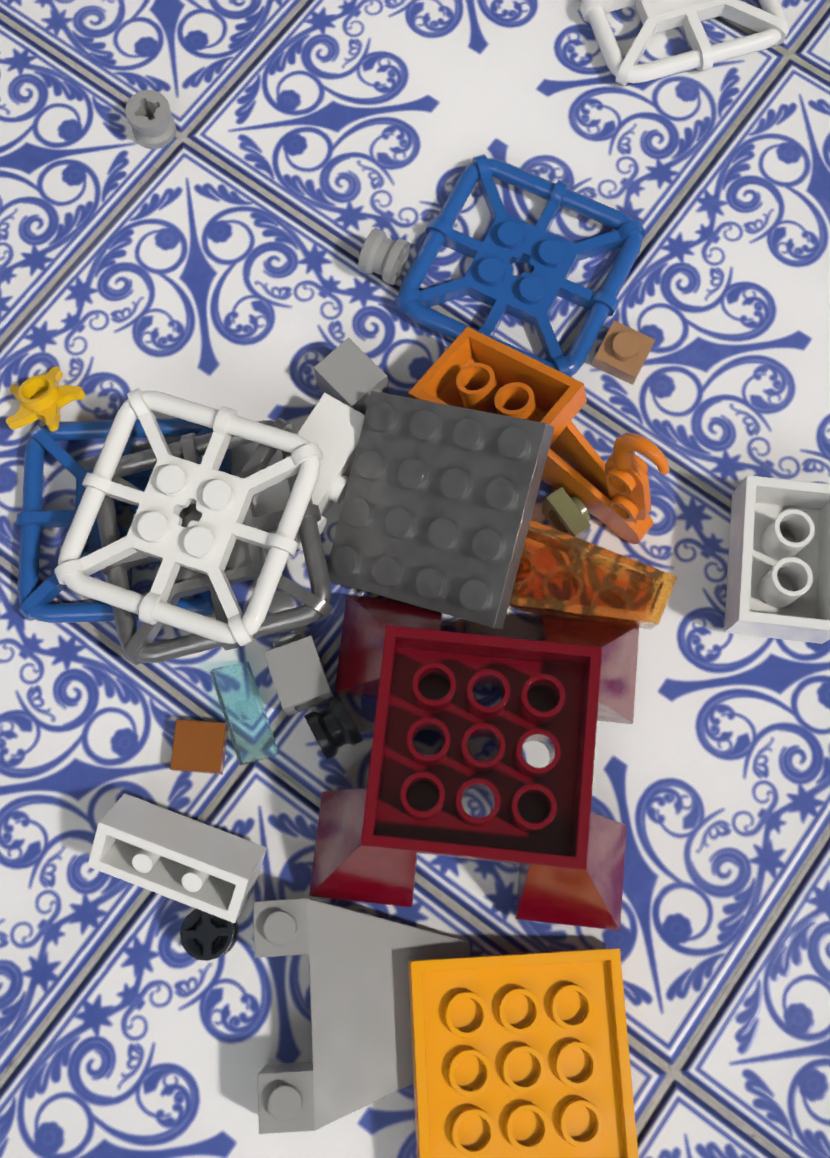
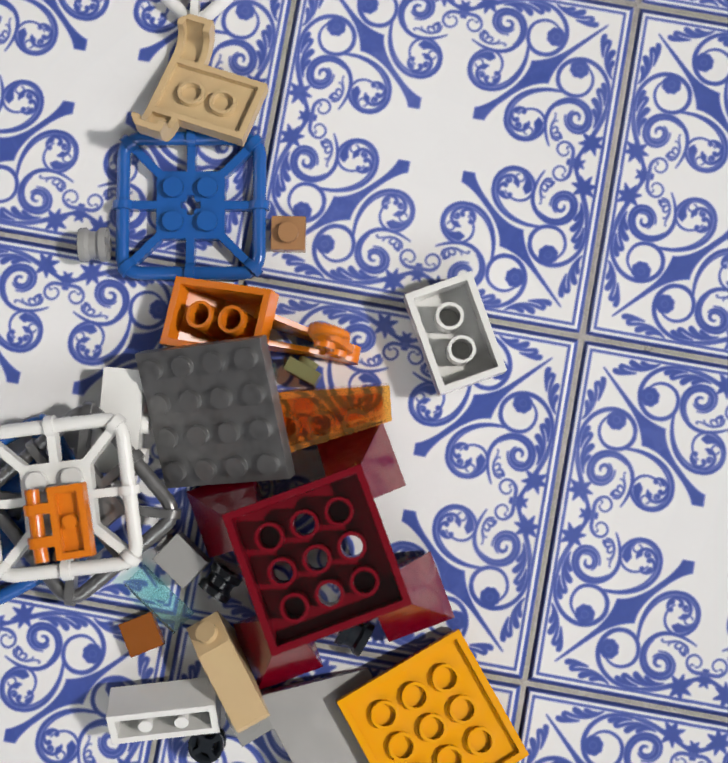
camera: 25 degrees left, 10 degrees up
light grey brick [314,338,389,415] -> none
none -> orange plate [23,481,97,564]
none -> tan piece [131,14,268,147]
none -> tan slope [186,611,270,734]
none -> black wheel [334,622,375,657]

